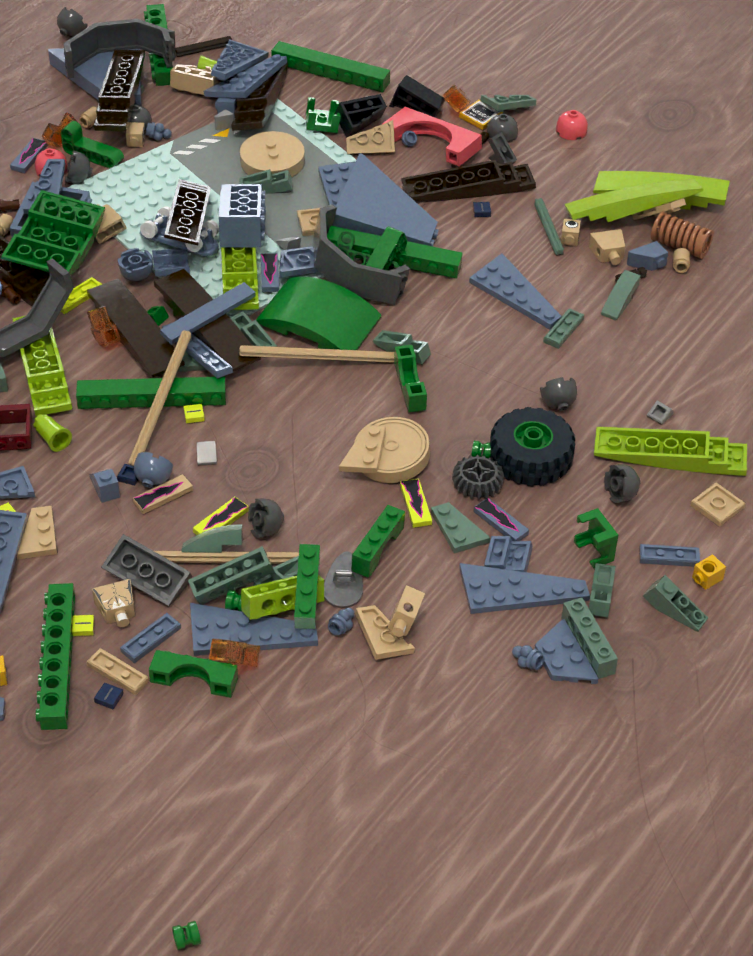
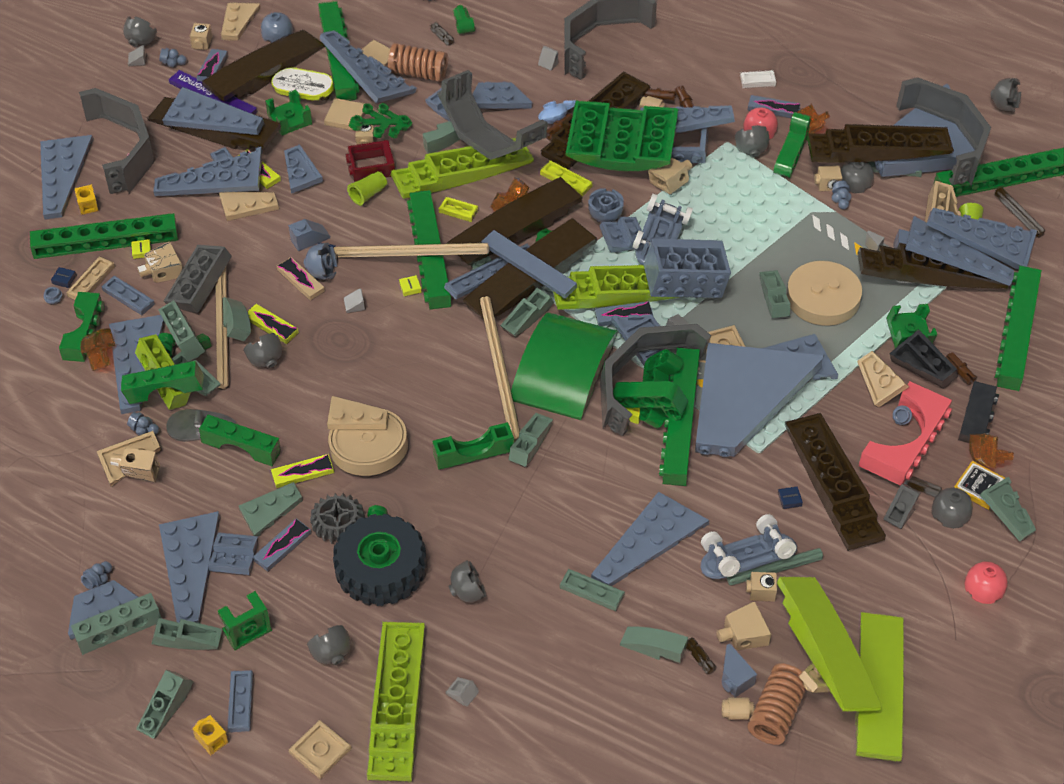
camera: 85 degrees right, 5 degrees up
dark brown slope [164,179,211,246] -> none
none -> sand blue plate [43,287,63,304]
none -> neon yellow tile [439,197,478,222]
none -> sand blue piece [701,514,797,579]

